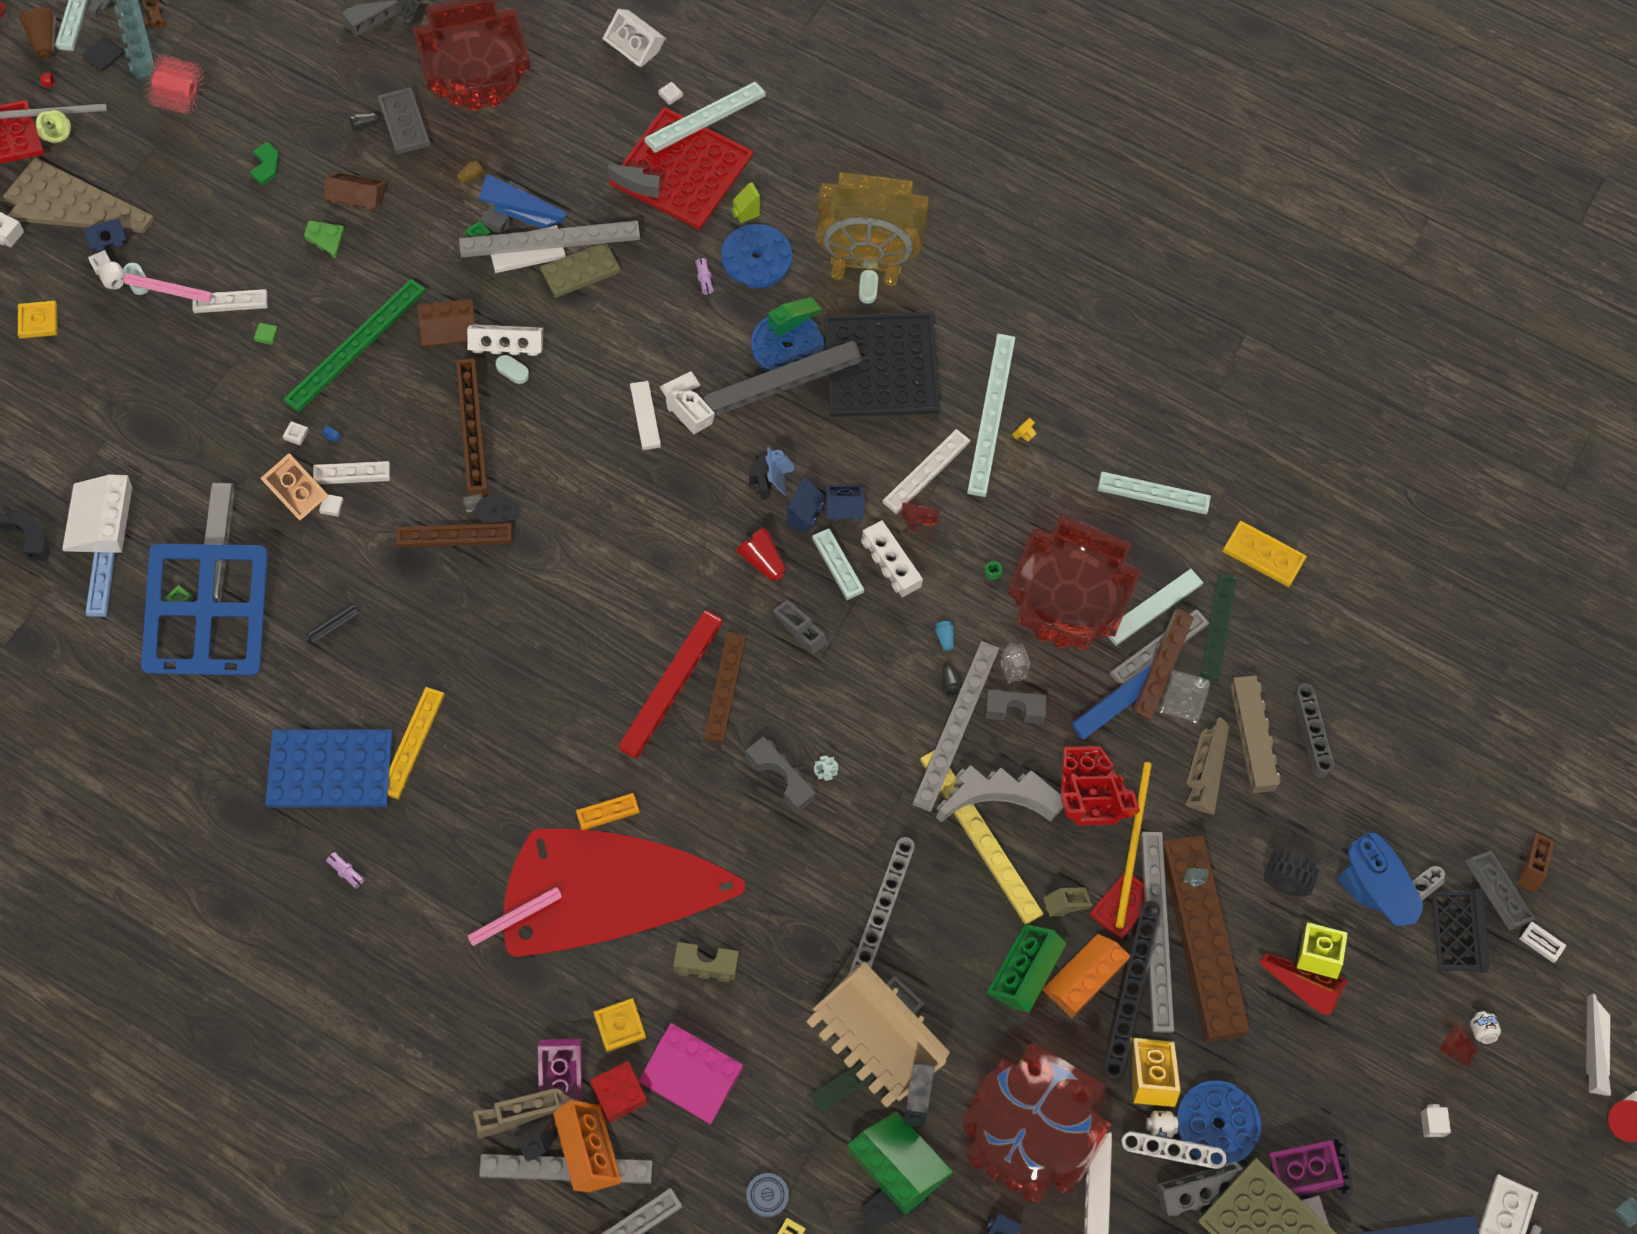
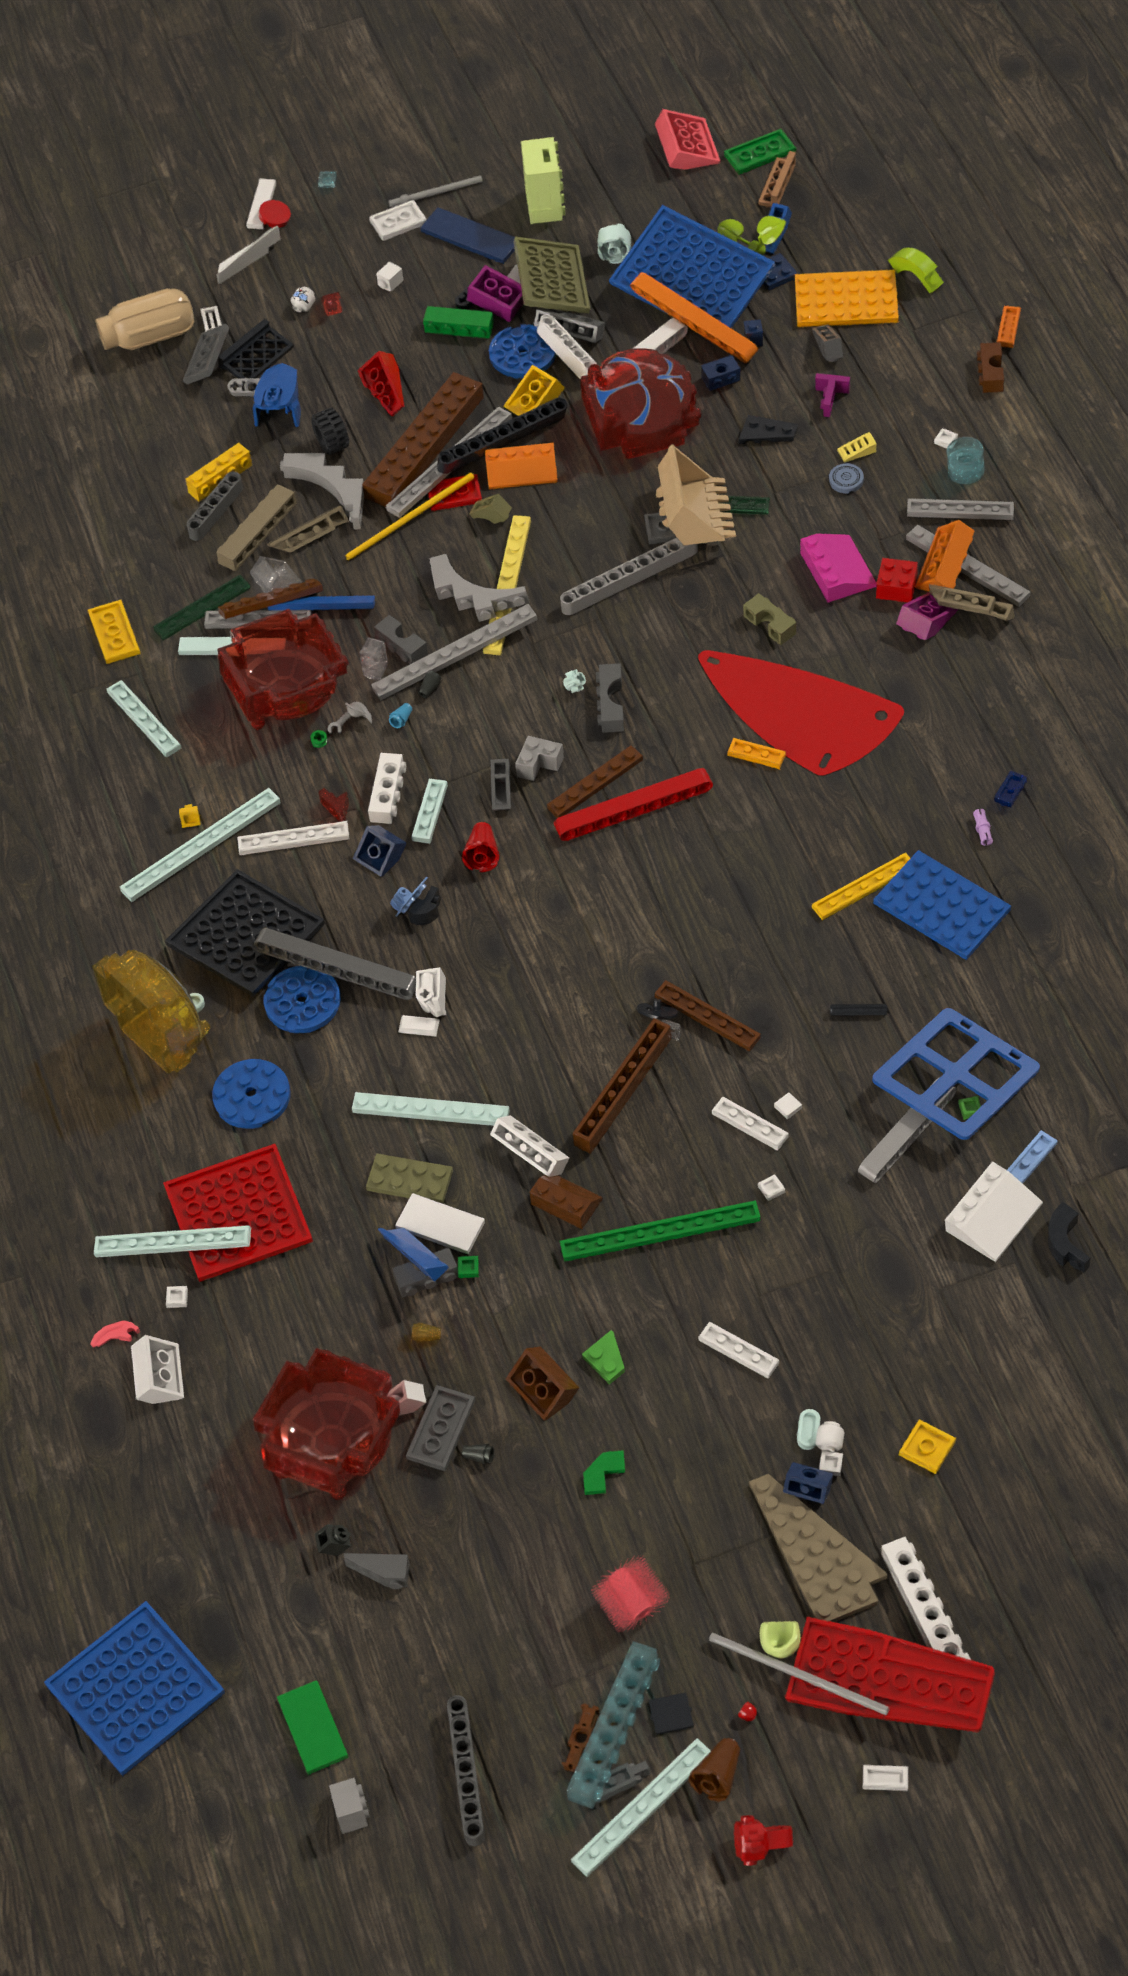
camera: 130 degrees left, 10 degrees down
bright pink axle [123,273,212,303] -> none
bright green tile [254,323,278,345] -> none
light nougat slope [261,453,329,520] -> none
blue tile [322,426,341,443] -> none
light grey plate [459,221,640,258] -> none
bright pink axle [468,888,561,945] -> none
light aqua tile [496,355,529,384] -> none
black slope [513,1114,559,1162] -> none
yellow tile [594,998,646,1052] -> none
dark grey slope [608,164,660,198] -> none
white tile [630,381,661,450] -> none
lavender pin [695,258,714,294] -> none
lime slope [731,182,760,223] -> none
green slope [768,297,822,337] -> none
dark blue slope [787,478,825,533] -> none
green slope [848,1111,953,1216] -> none
black slope [904,1062,935,1127] -> none
green slope [987,924,1067,1013] -> none
red wedge [1061,746,1140,826] -> none
white head [1146,1111,1178,1138] -> none
clear light blue plate [1184,869,1208,885] -> none
neon yellow brick [1297,922,1347,979] -> none
reddish brown slope [1517,833,1555,893] -> none
none -> coral piece [90,1320,140,1347]
none -> tan piece [95,288,194,350]
none -> yellow brick [186,443,252,502]
none -> light grey arch [280,453,364,529]
none -> light grey piece [328,702,372,734]
none -> light aqua plate [352,1092,509,1126]
none -> slope [378,1380,426,1418]
none -> green brick [423,306,494,339]
none -> light grey brick [515,736,564,781]
none -> clear blue plate [994,770,1027,808]

